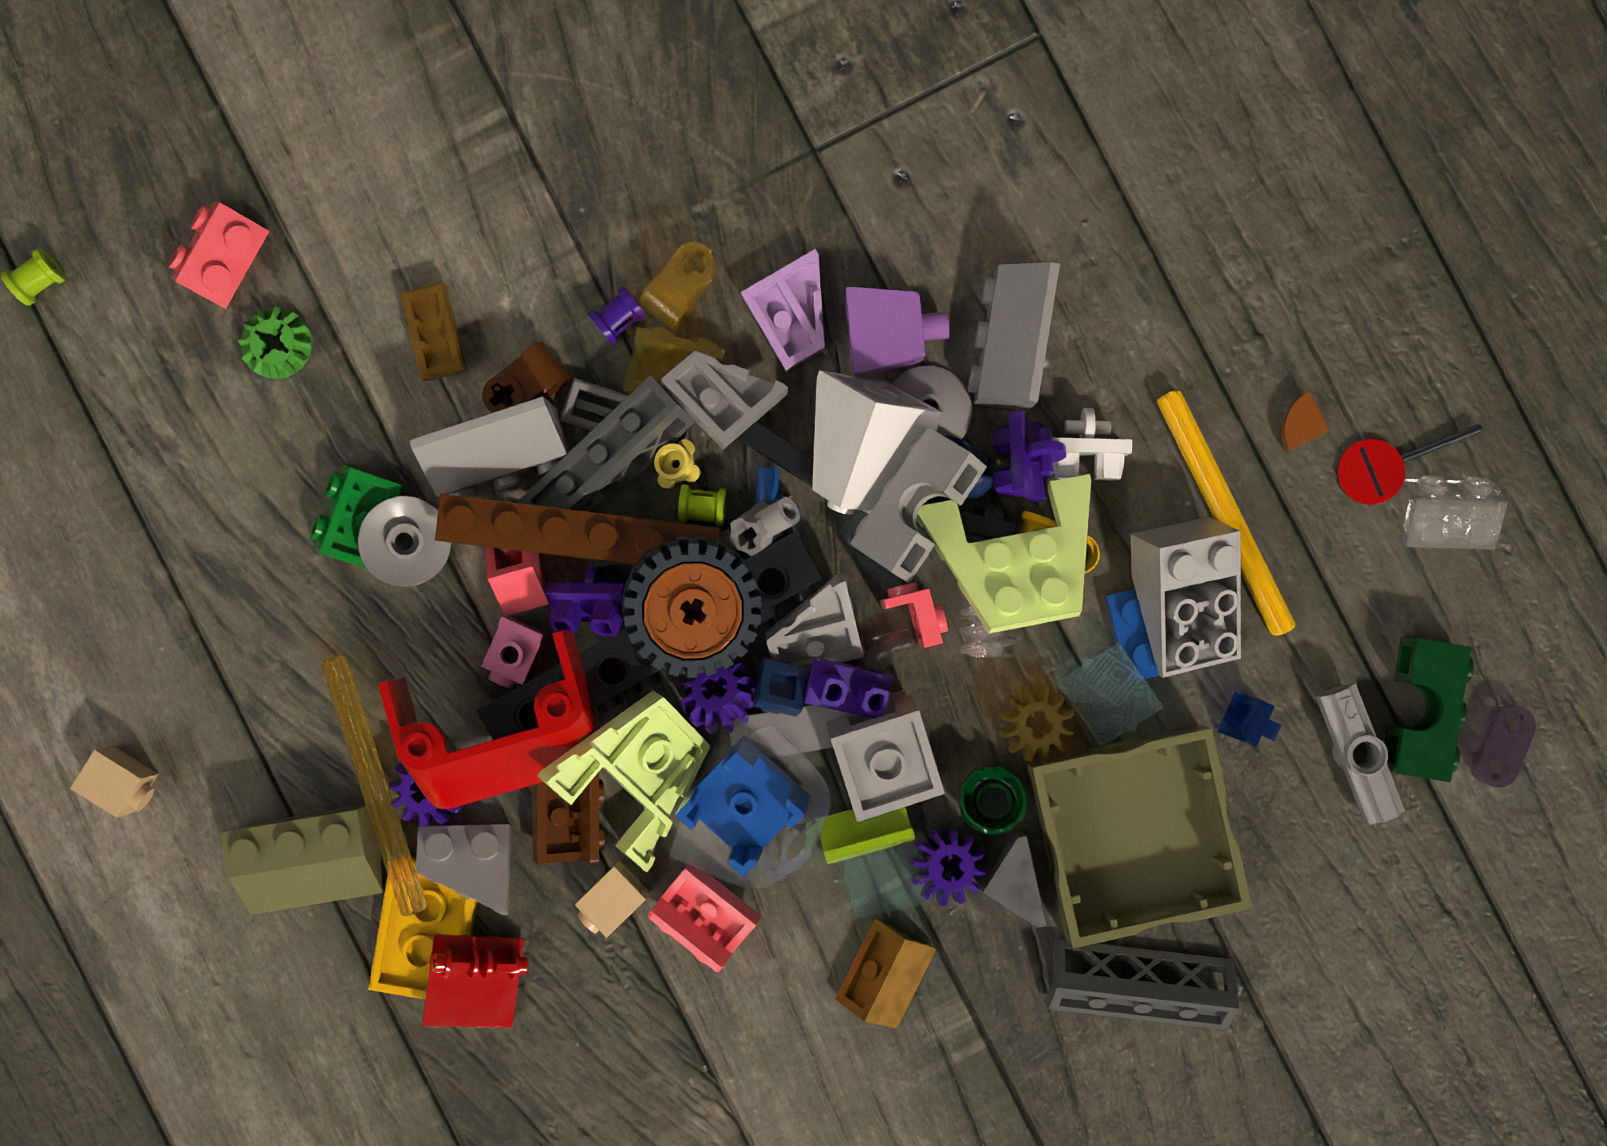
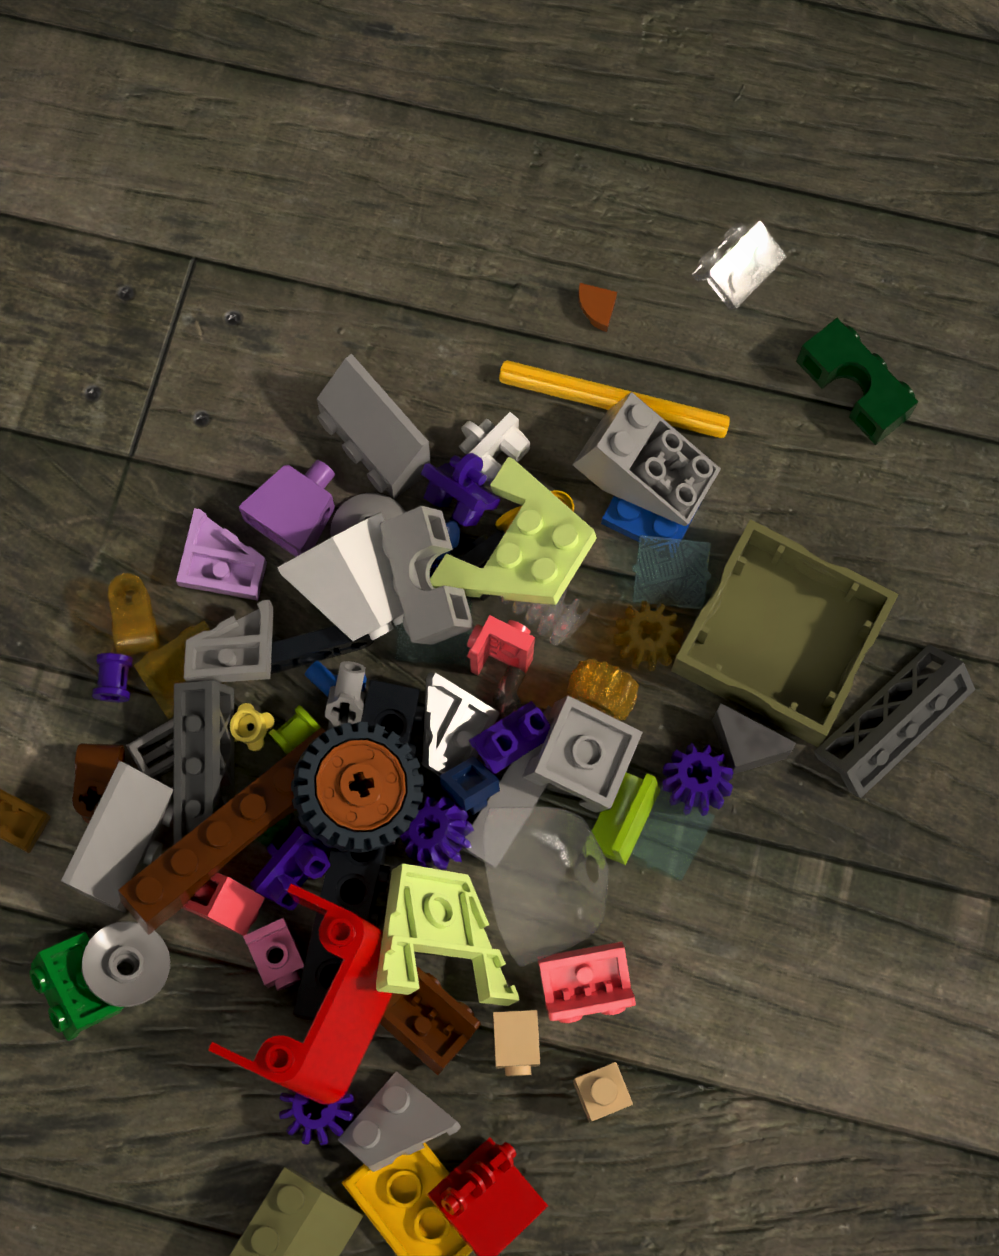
camera: 50 degrees left, 15 degrees down
clear yellow axle [321,655,427,916] -> none
blue panel [675,736,811,877] -> none
pearl gold panel [835,919,936,1028] -> none
dark green hair [958,766,1028,835] -> none
clear blue tile [1217,691,1282,748] -> none
light grey piece [1315,683,1405,825] -> none
red piece [1336,424,1482,505] -> none
beam [1470,704,1536,788] -> none
none -> clear yellow gear [566,659,639,721]
none -> tan brick [573,1062,633,1123]

